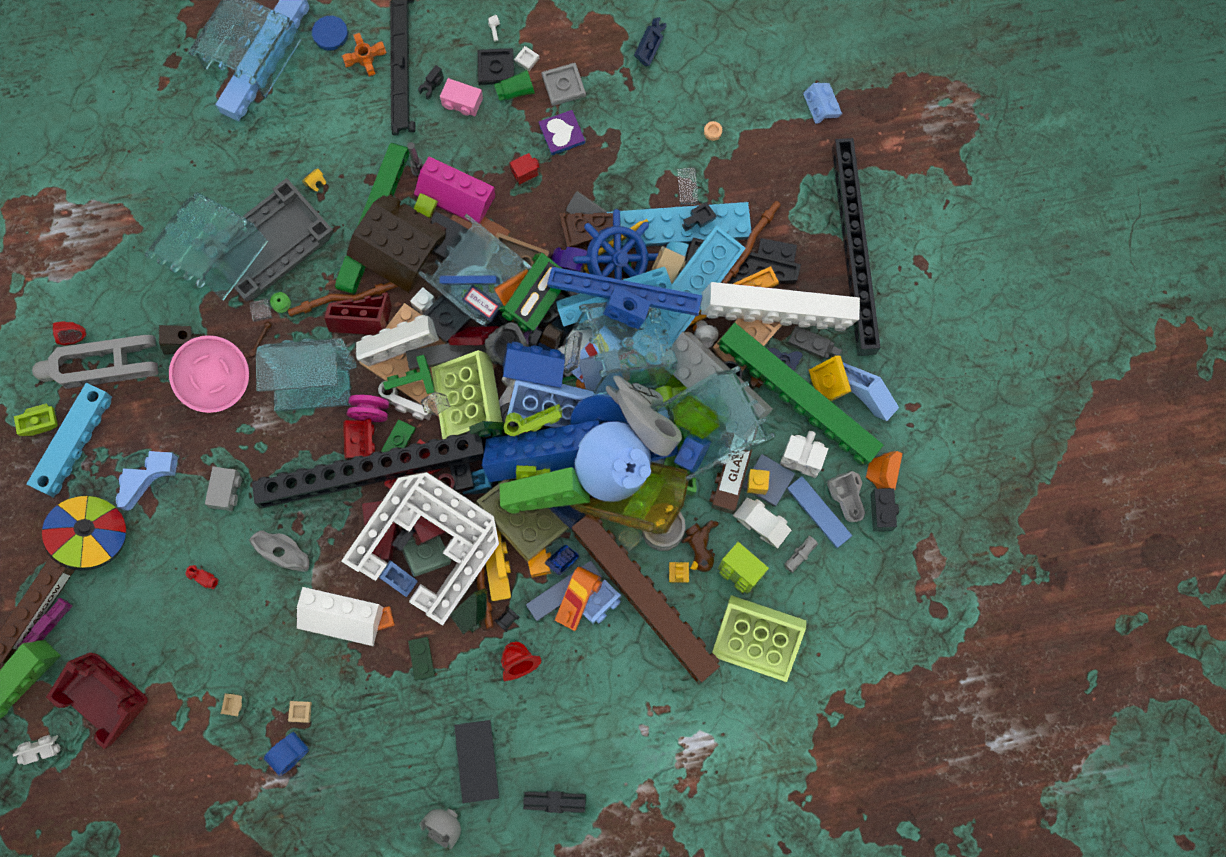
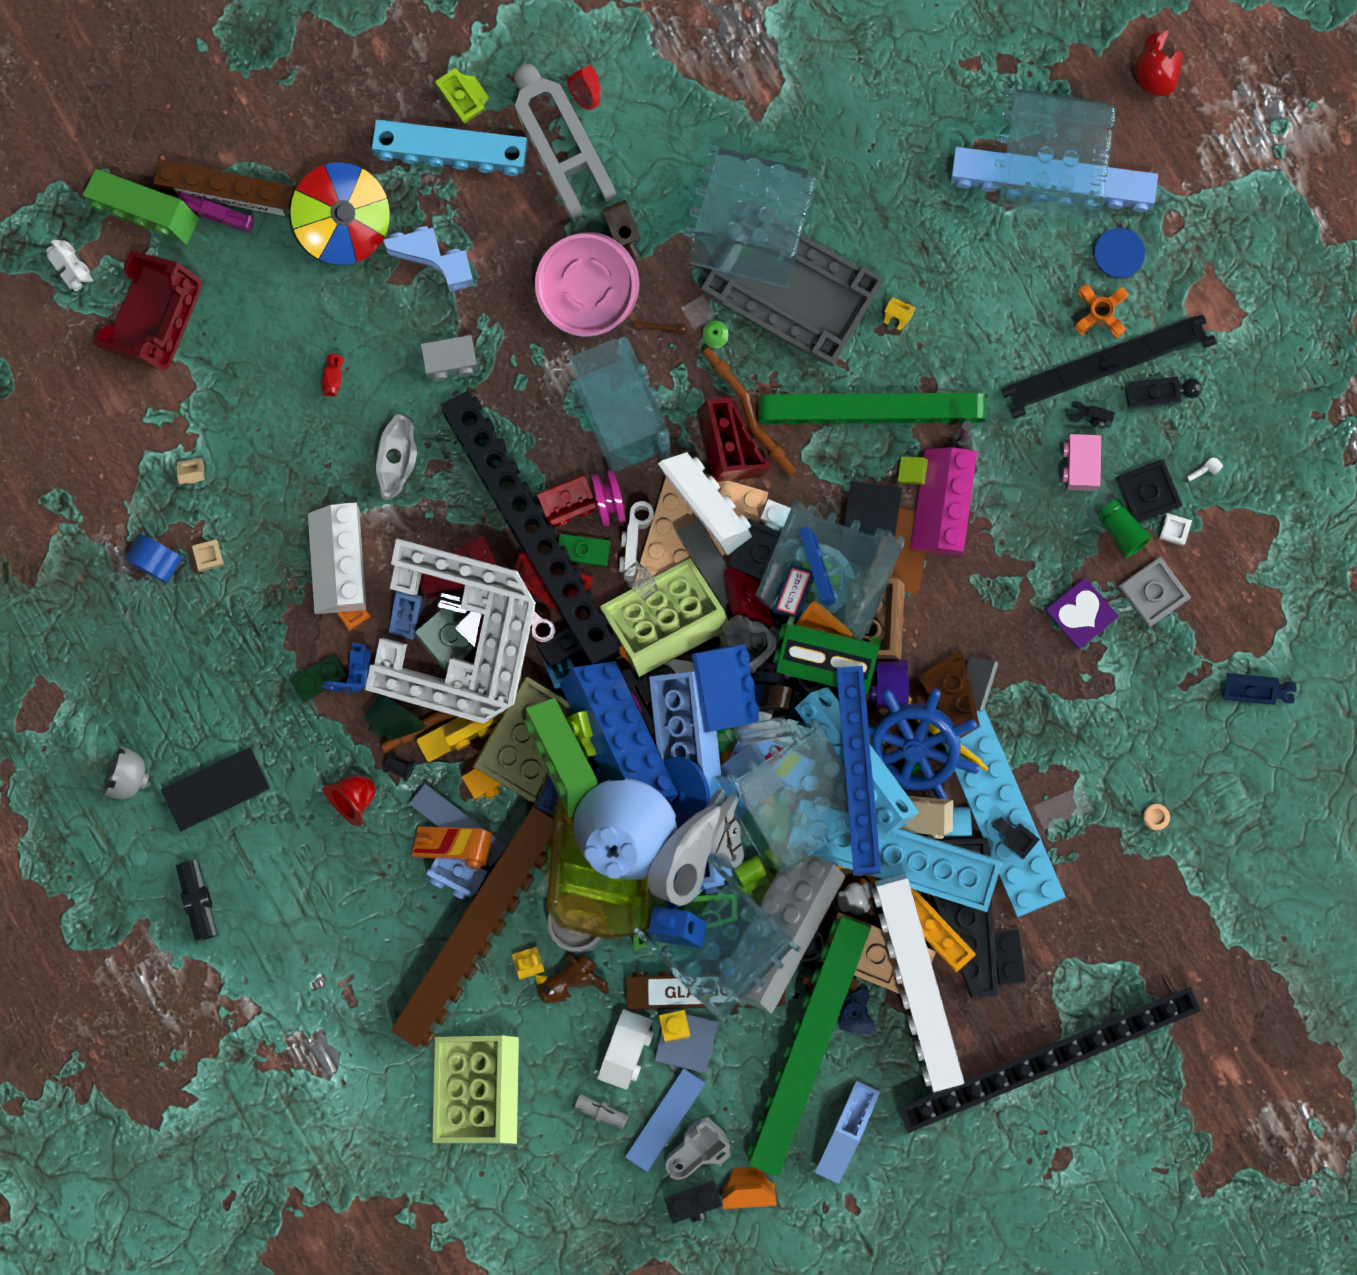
camera: 75 degrees right, 5 degrees up
dark brown slope [346,195,446,293] -> none
green bracket [383,355,436,394] -> none
dark green plate [469,421,510,438] -> none
lime plate [504,404,562,436] -> none
red brick [510,153,540,185] -> none
clear blue slope [545,545,579,575] -> none
blue brick [603,286,651,330] -> none
clear neon green brick [672,395,720,439] -> none
lime brick [718,542,769,595] -> none
dark orange bar [721,201,781,284] -> none
white brick [780,431,828,478] -> none
dark grey hinge [788,326,842,359] -> none
light blue bracket [803,83,842,123] -> none
yellow plate [809,356,851,401] -> none
none -> blue piece [321,642,372,693]
none -> black plate [1126,377,1202,409]

